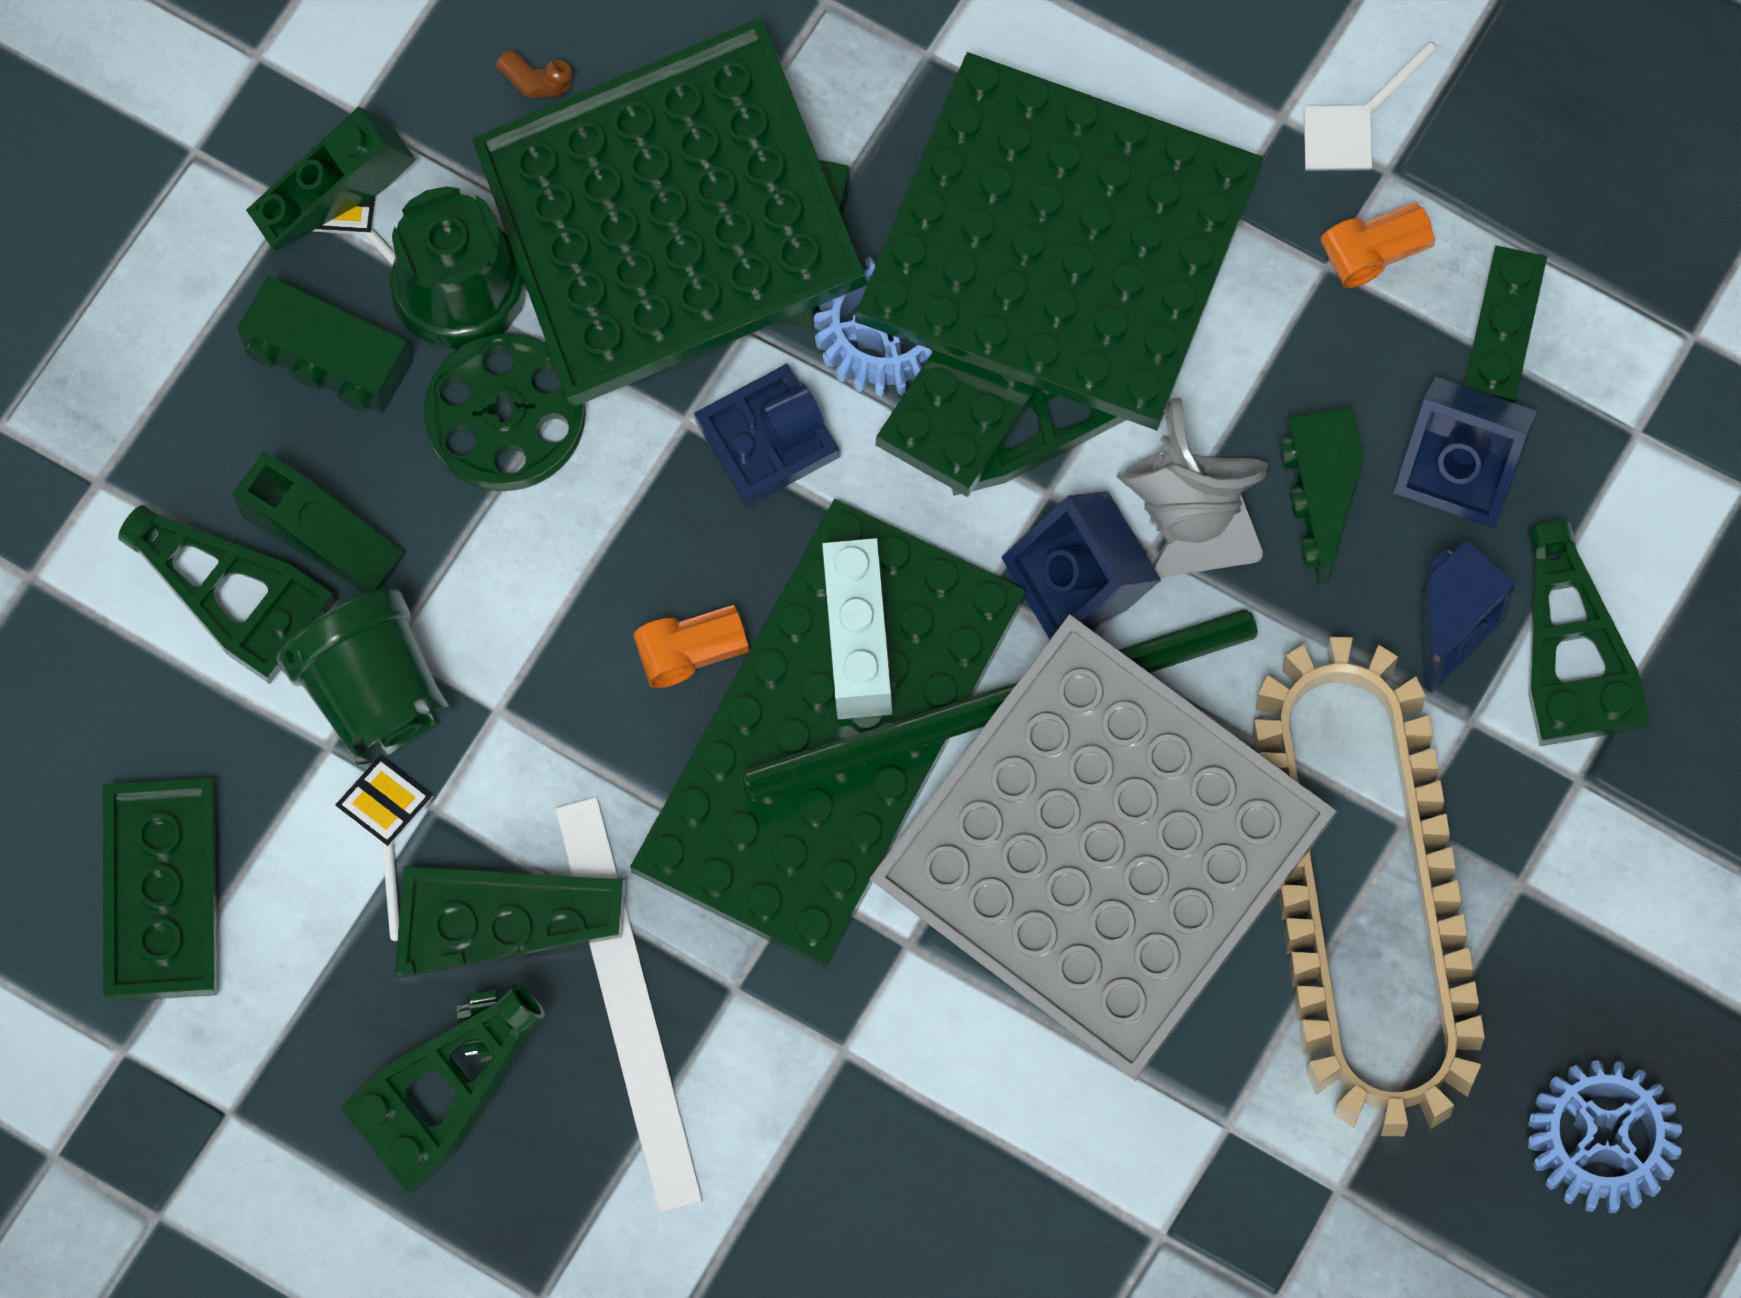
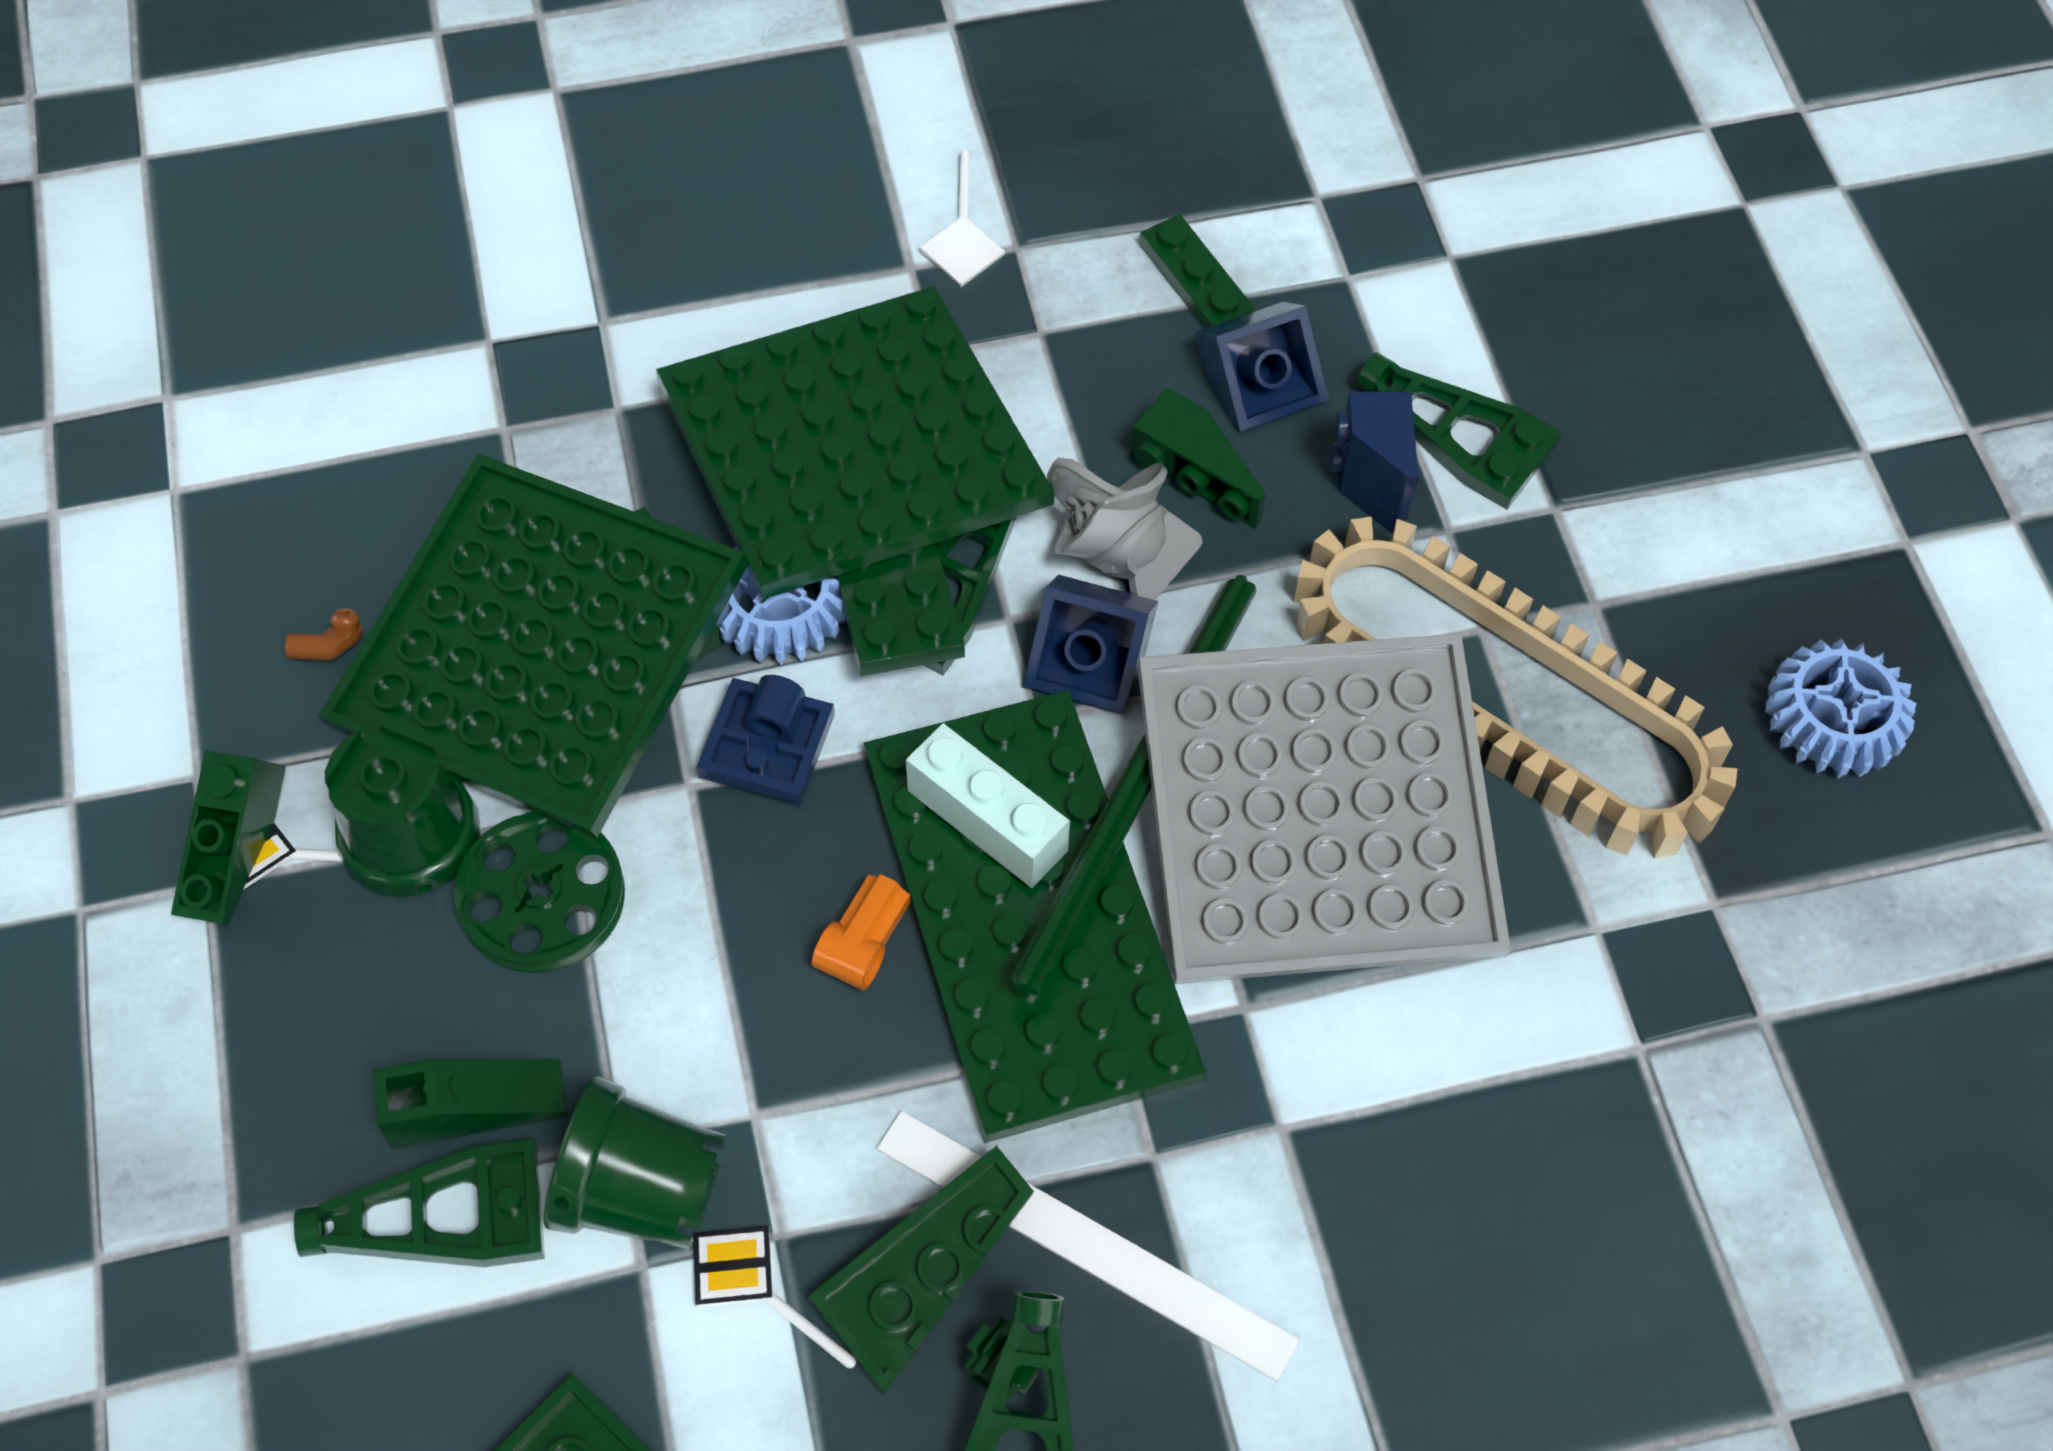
camera: 50 degrees left, 10 degrees down
dark green brick [237,276,413,414] -> none
orange piece [1320,202,1435,289] -> none

